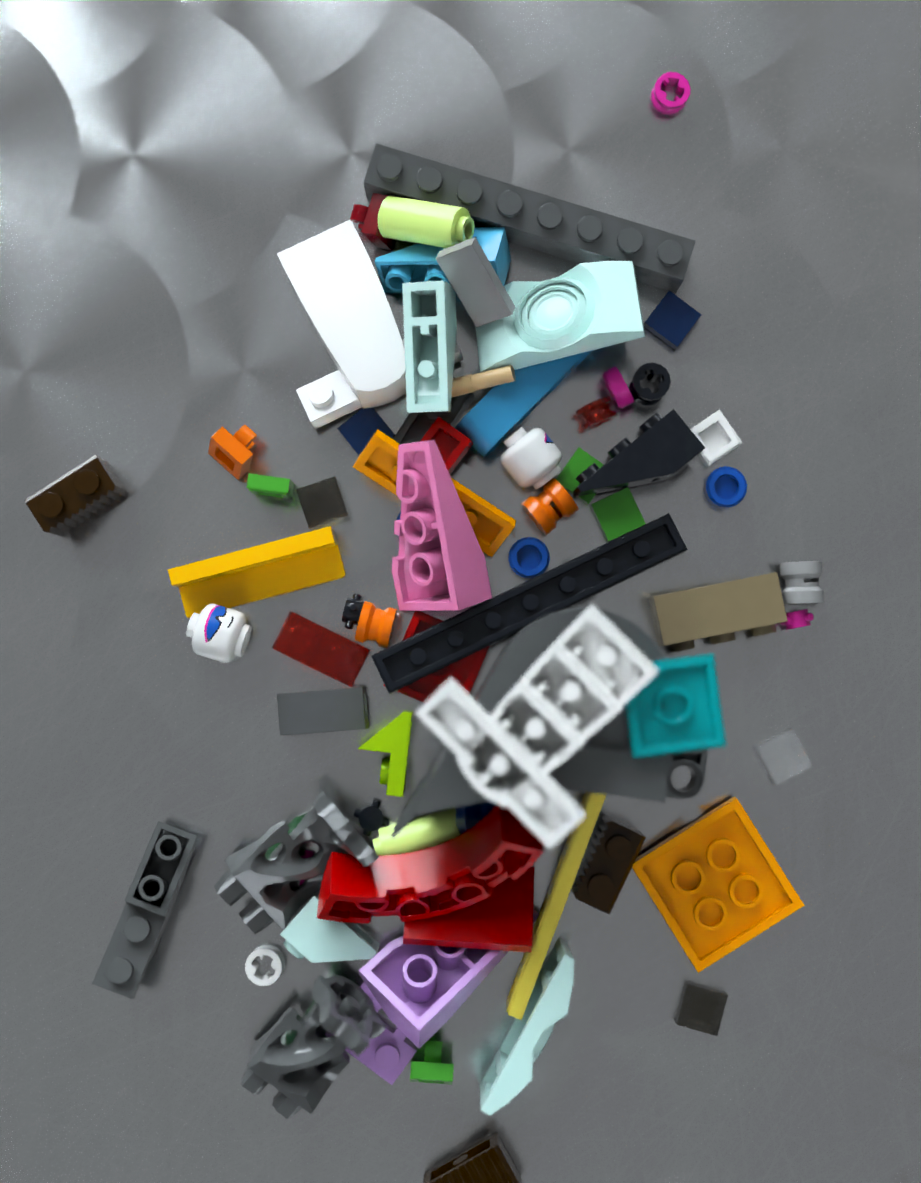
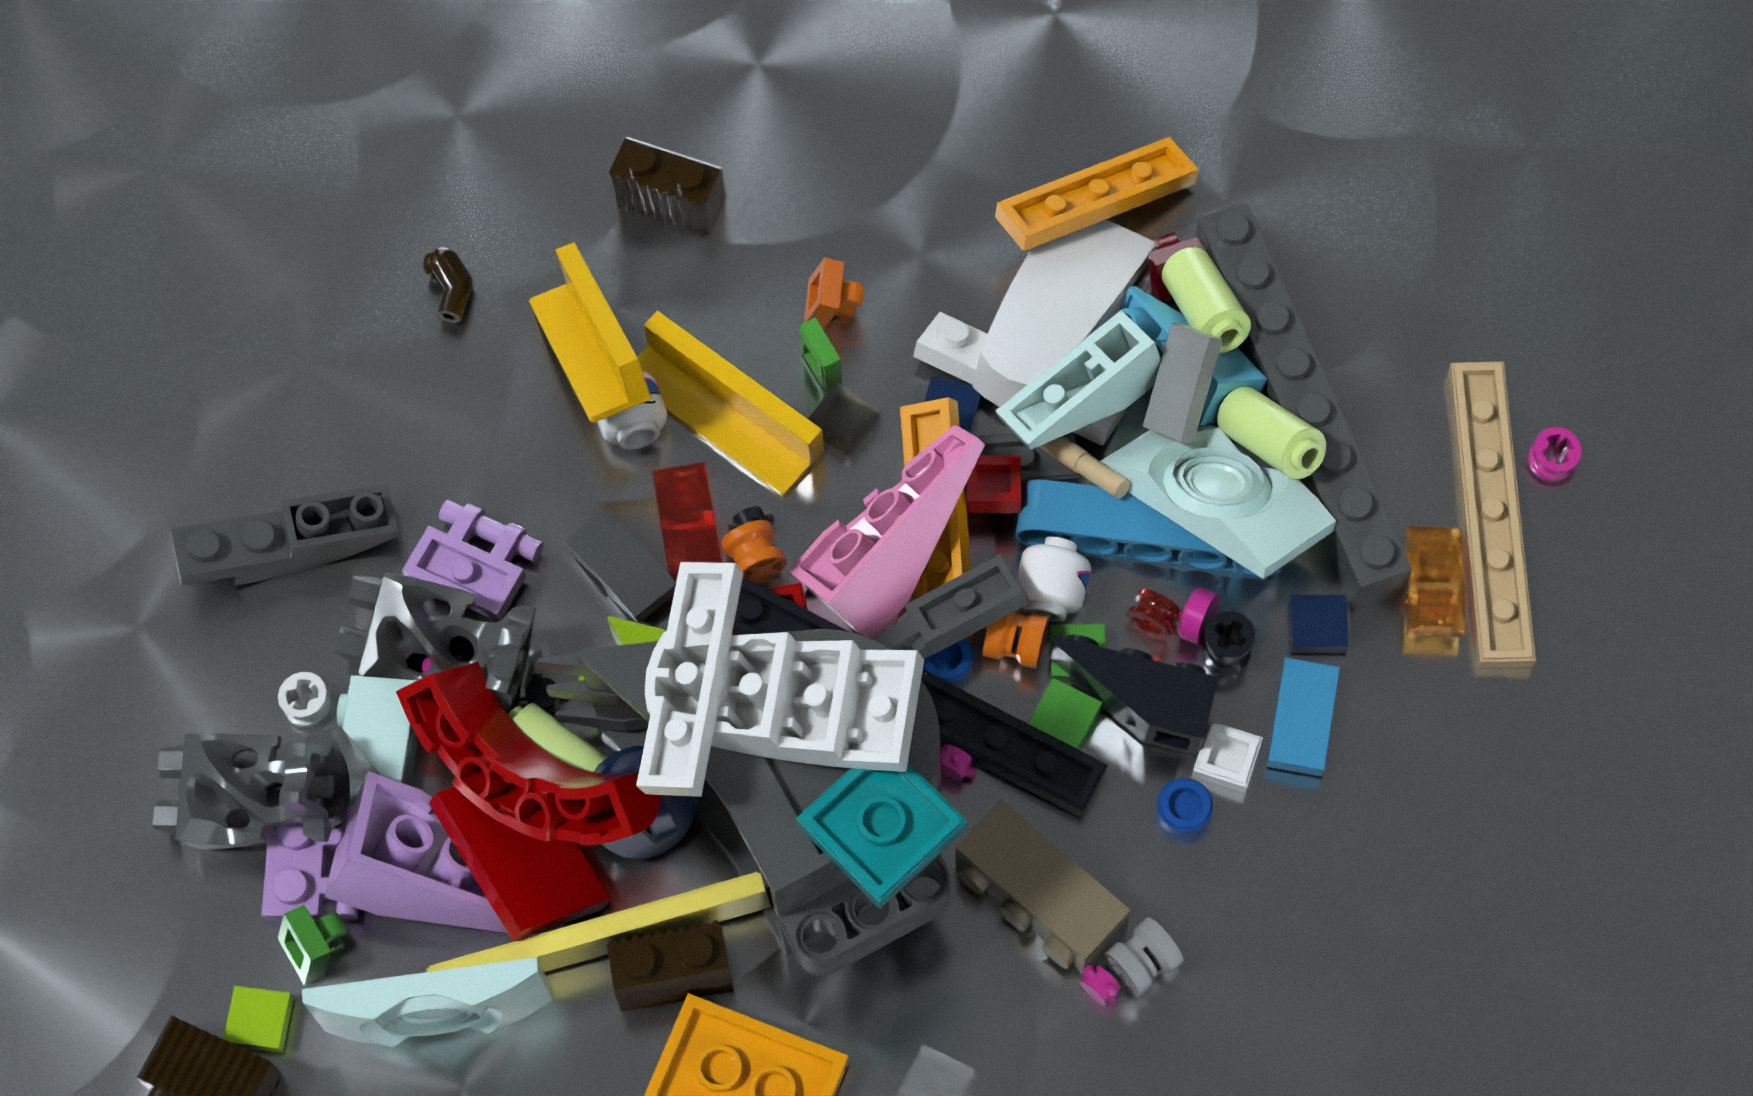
camera: 60 degrees right, 20 degrees down
none -> lime tile [223,986,294,1053]
none -> lavender plate [402,500,544,621]
none -> dark brown arm [423,247,473,323]
none -> yellow panel [529,242,651,423]
none -> dark grey hinge [874,554,1030,658]
none -> dark pink piece [940,744,976,781]
none -> light orange plate [995,137,1199,251]
none -> yellowish green brick [1217,386,1326,479]
none -> dark azure tile [1267,657,1340,777]
none -> clear orange slope [1404,526,1465,638]
none -> tan tile [1448,361,1536,669]

